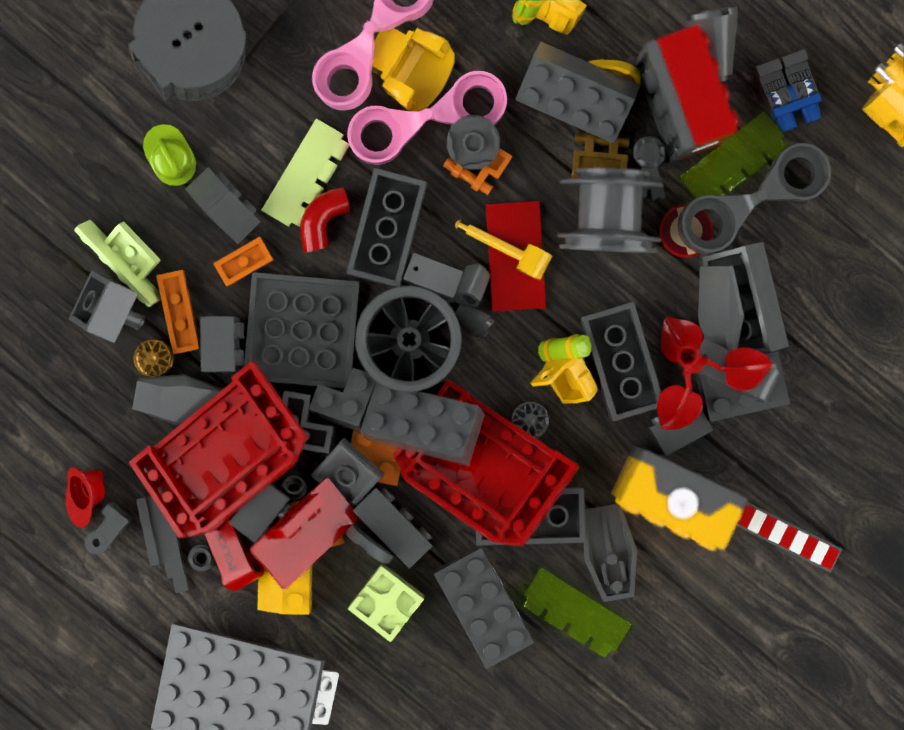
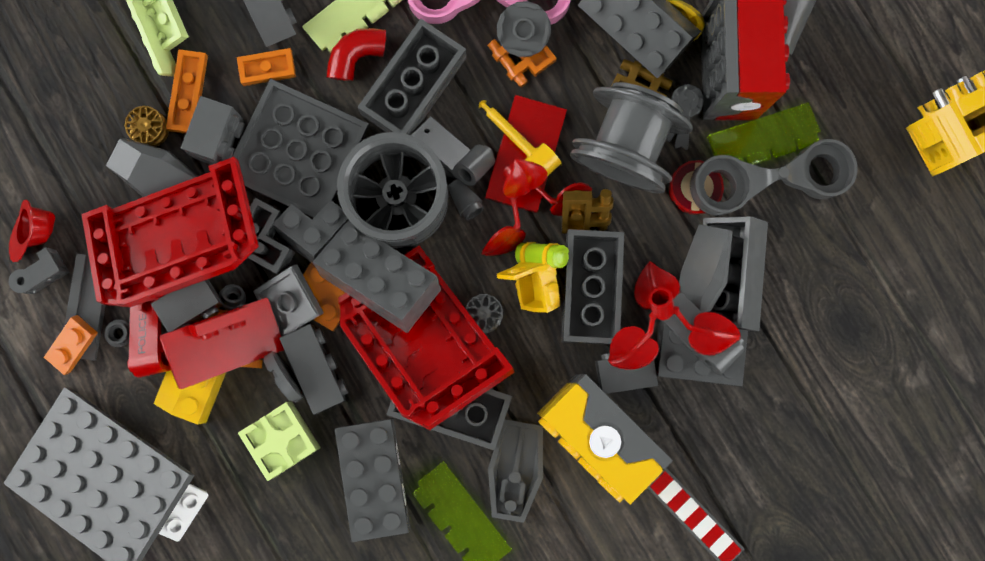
camera: 15 degrees right, 5 degrees down
brick [69,270,145,343] -> none
hips [752,49,822,133] -> none
none -> orange plate [44,315,98,375]
none -> red plant [482,159,593,256]
none -> pearl gold plate [562,189,614,234]

